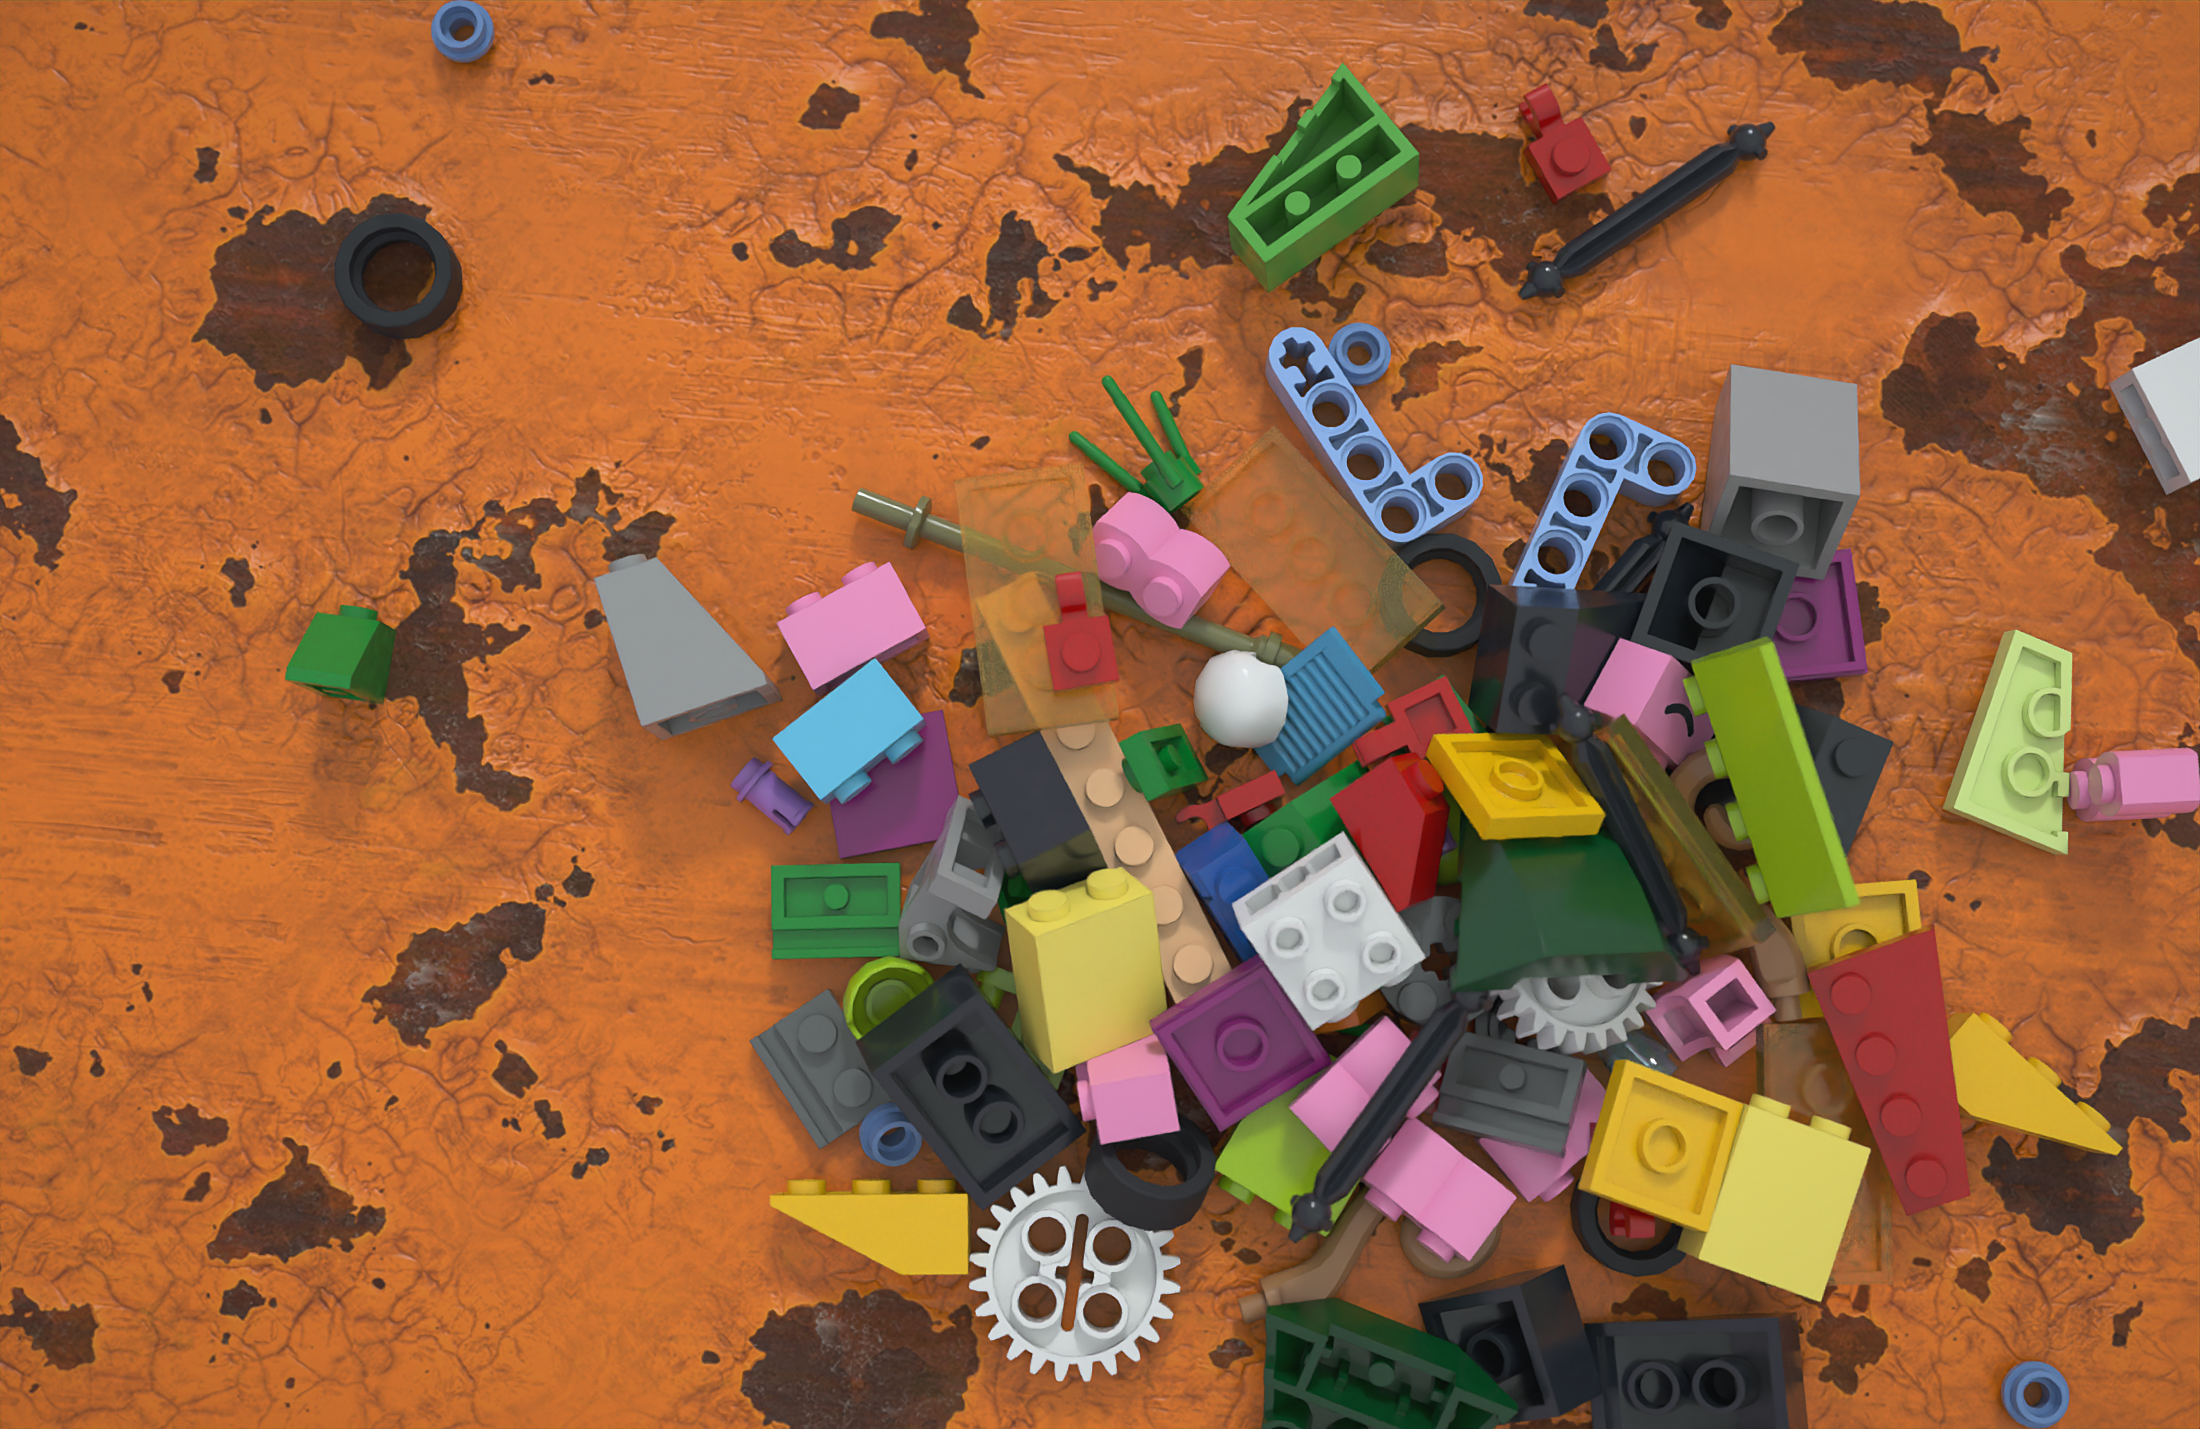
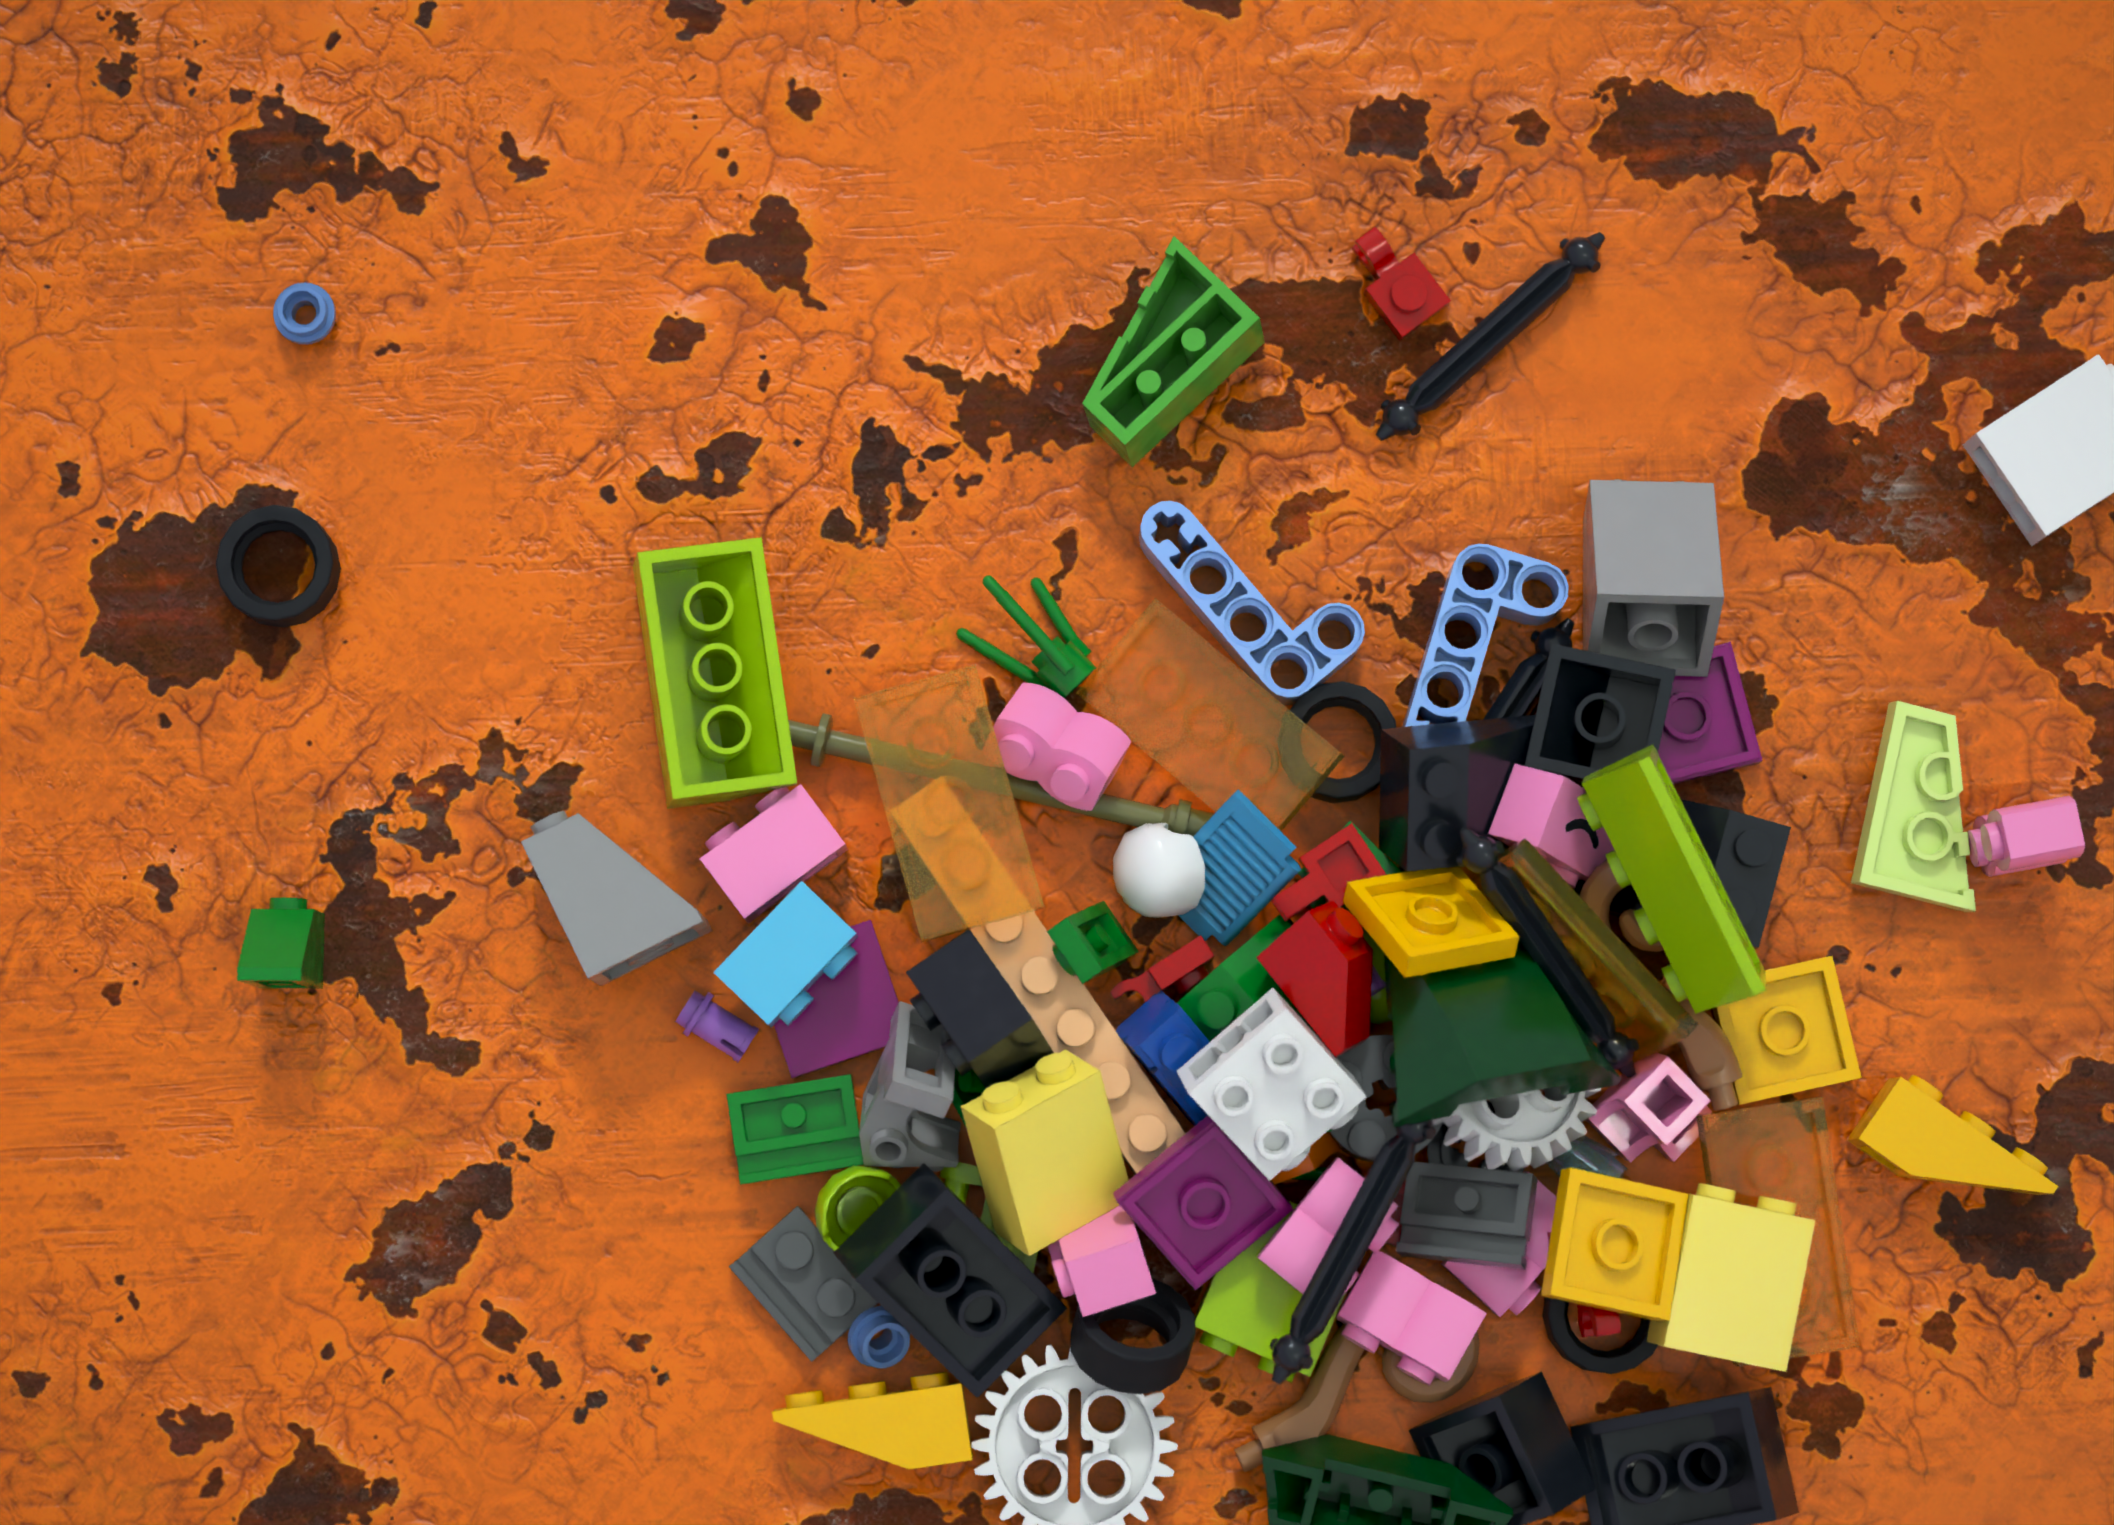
camera: 10 degrees left, 0 degrees up
red plate [1043,571,1119,693] -> none
medium blue plate [1328,323,1391,386] -> none
red wing [1807,924,1970,1216] -> none
medium blue plate [2001,1361,2069,1429] -> none
none -> lime slope [633,537,797,809]

